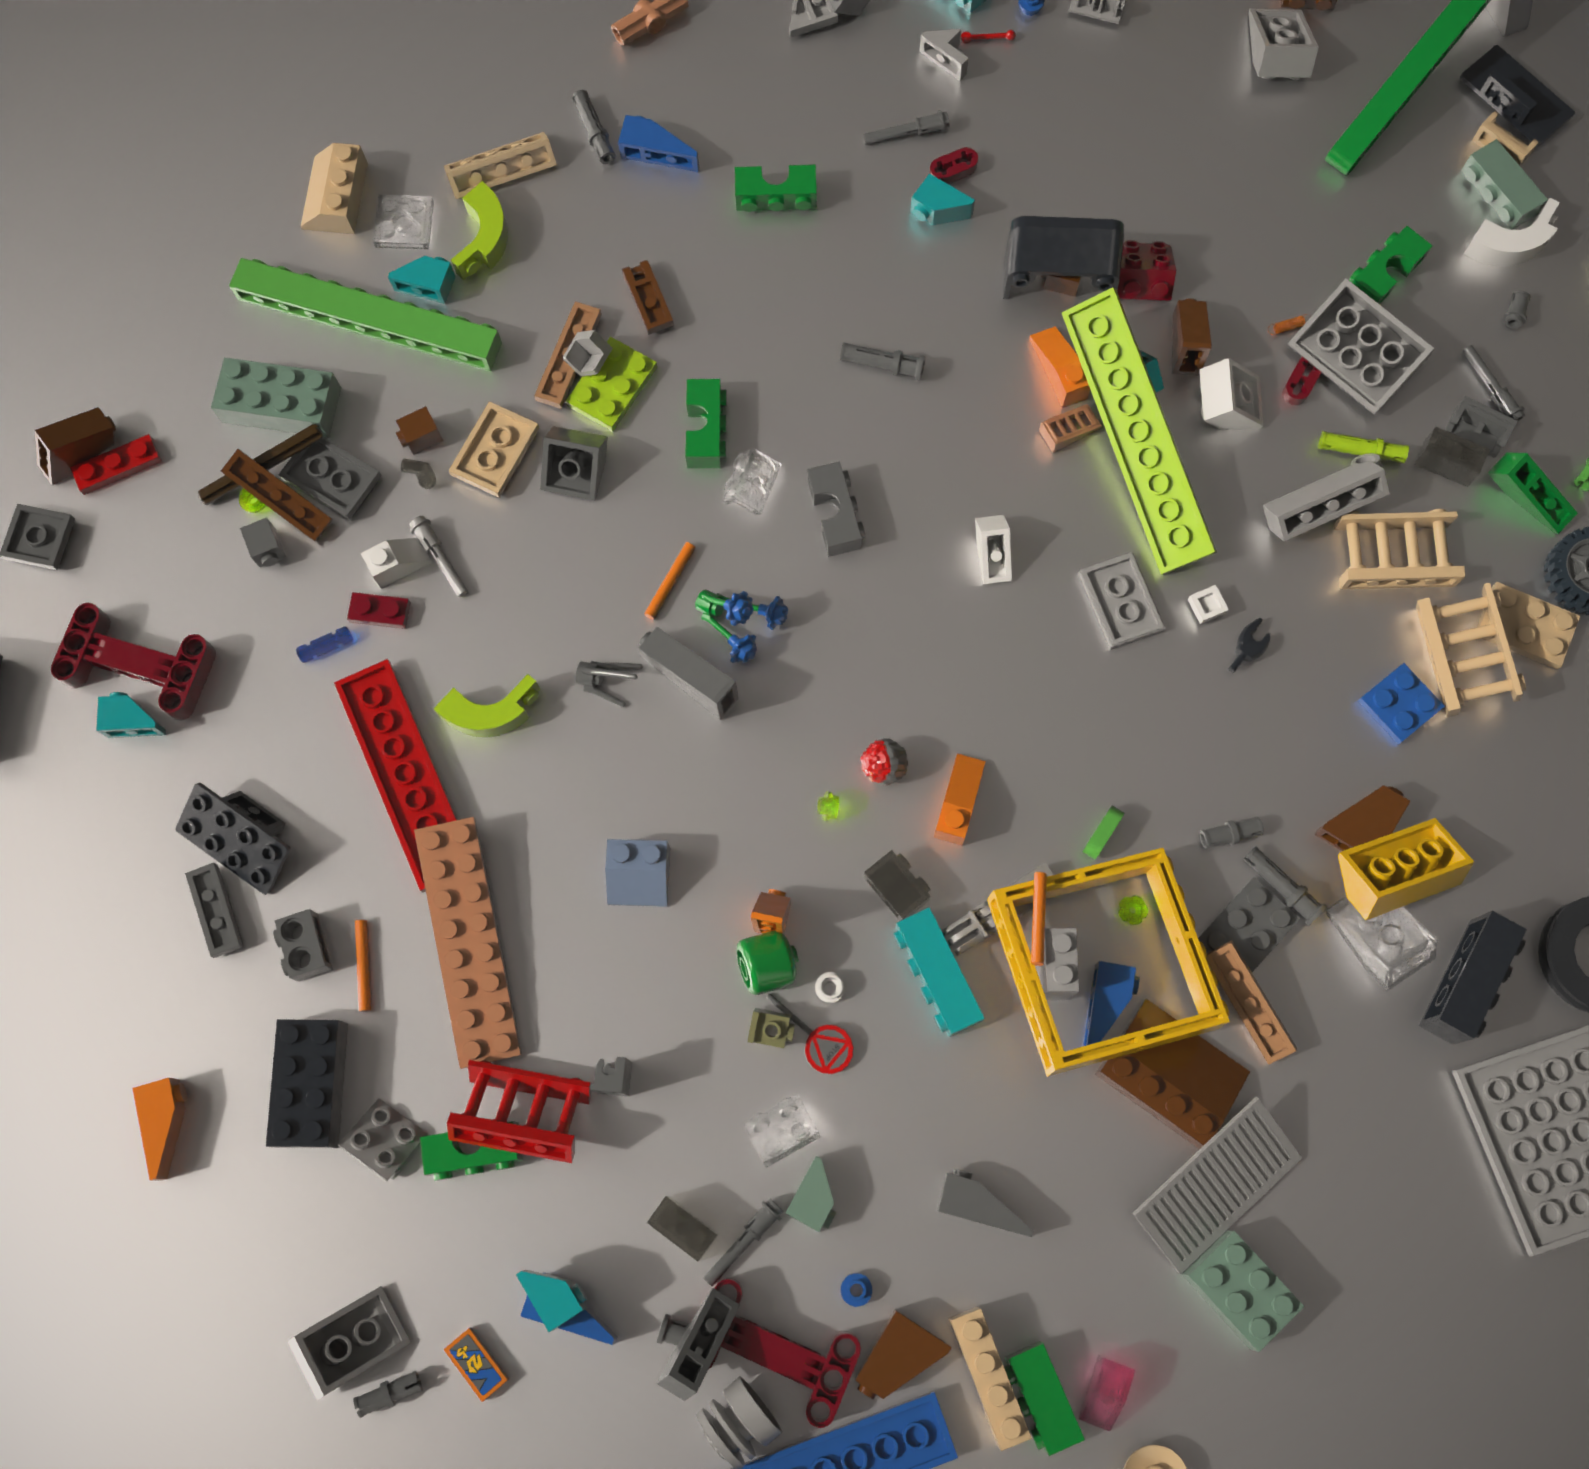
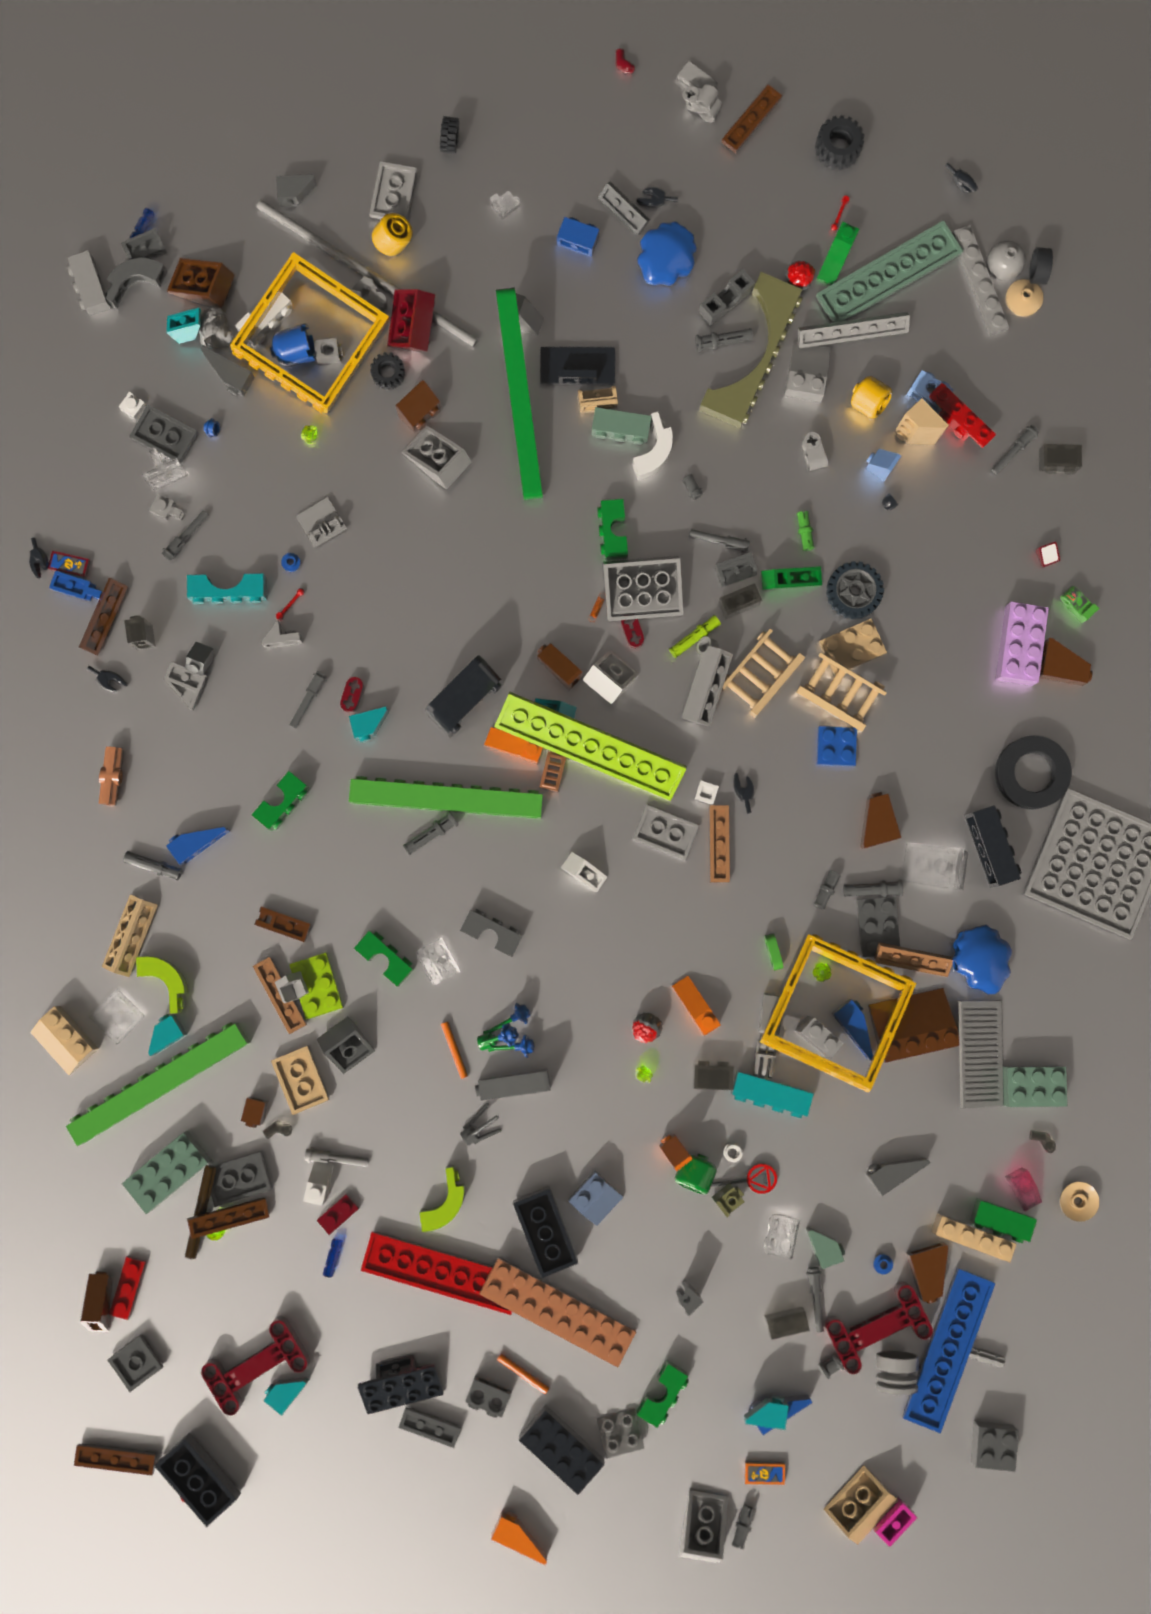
camera: 55 degrees left, 10 degrees up
dark grey brick [240,517,286,568] -> none
red fence [447,1060,591,1163] -> none
dark grey slope [657,1288,740,1401] -> none
orange bar [1031,872,1047,966] -> none
dark red bracket [1117,240,1177,301] -> none
yellow slope [1338,818,1474,920] -> none
none -> bright green brick [349,776,543,819]
none -> black brick [513,1186,578,1278]
none -> medium nougat plate [709,805,730,883]
none -> blue piece [952,924,1012,994]
none -> clear smoke arm [1029,1130,1056,1153]

